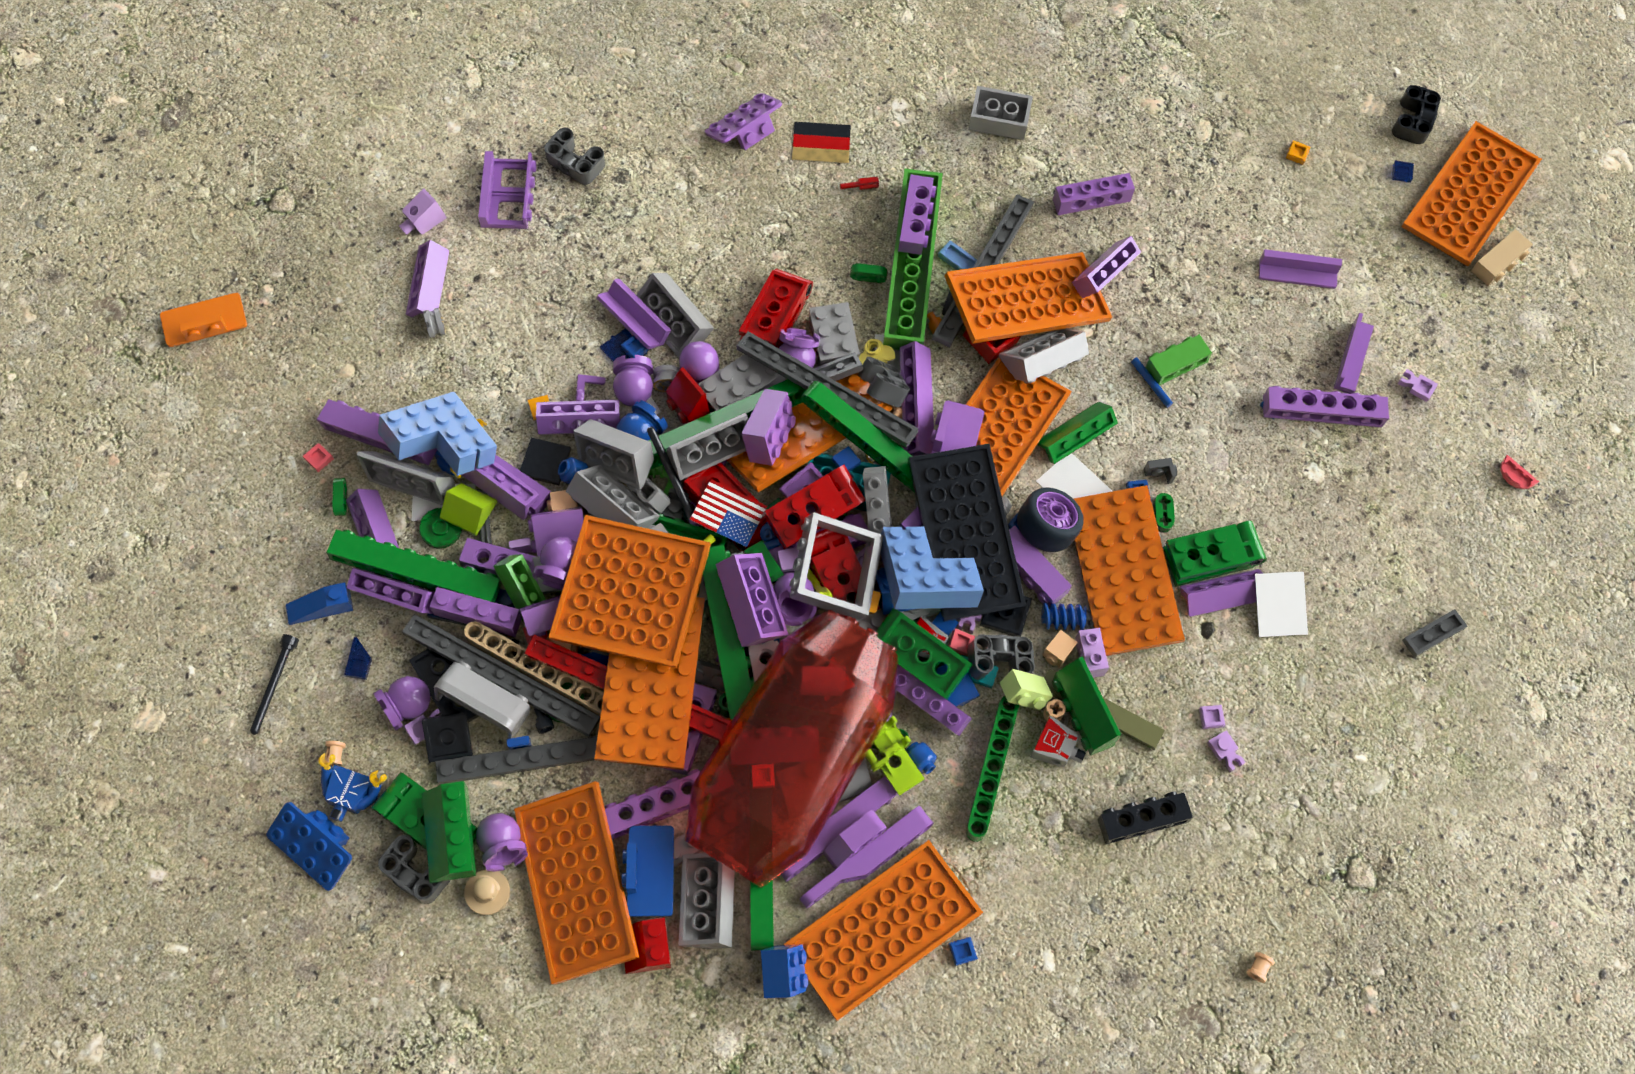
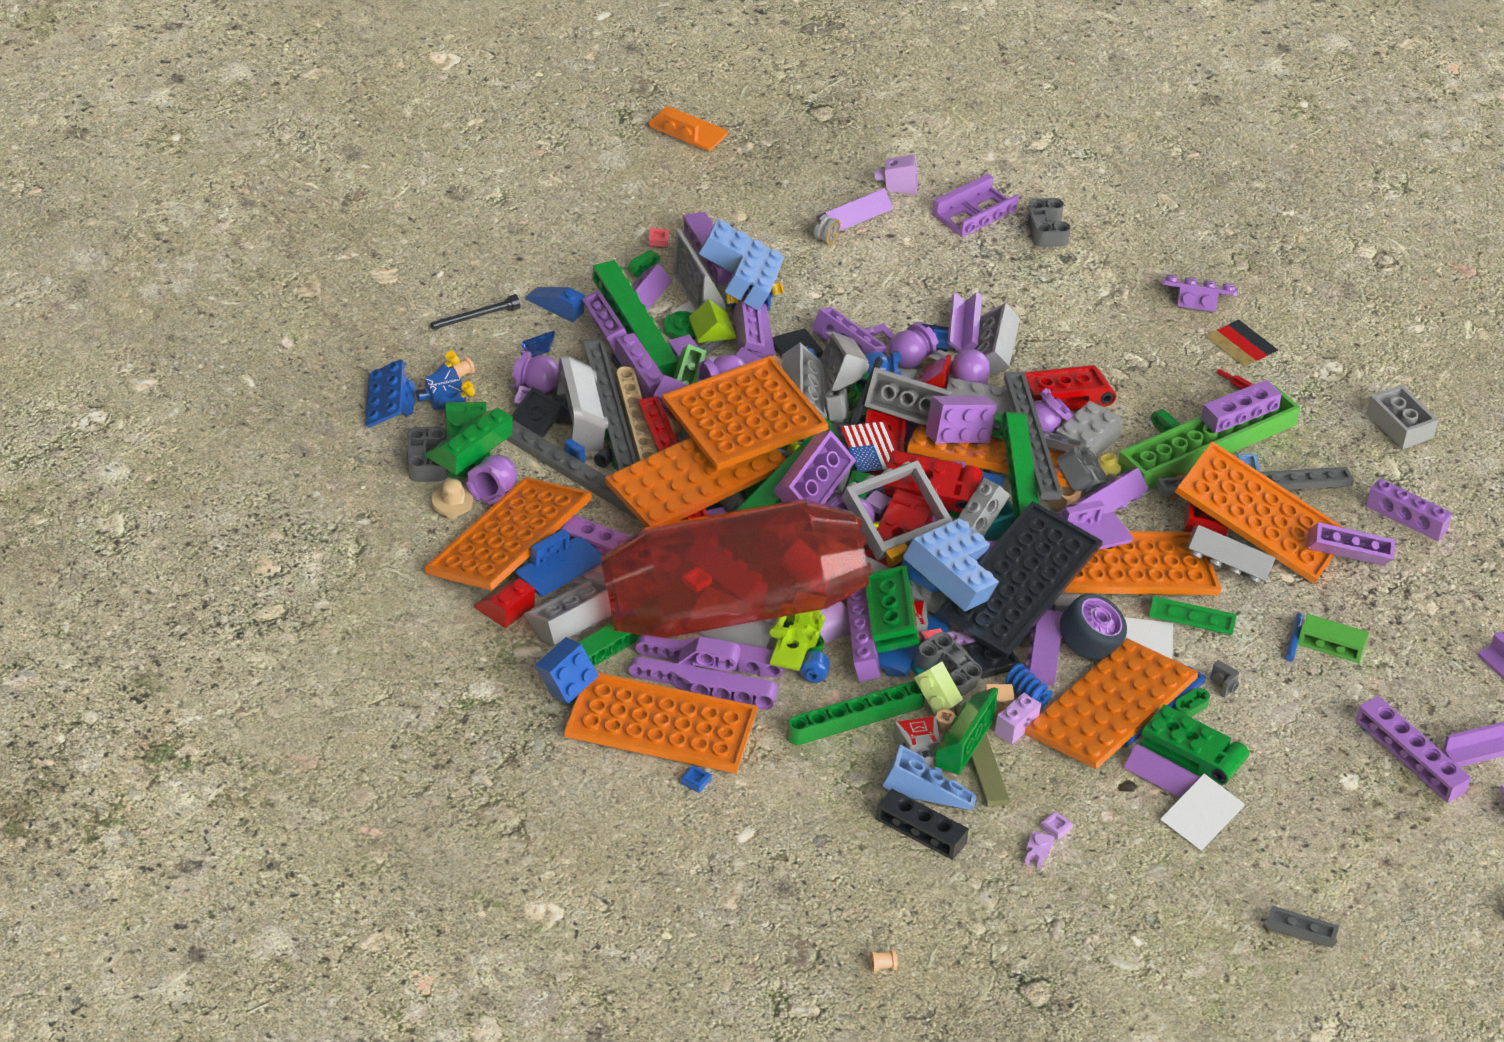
camera: 50 degrees right, 25 degrees down
none -> medium blue wedge [882,745,977,810]

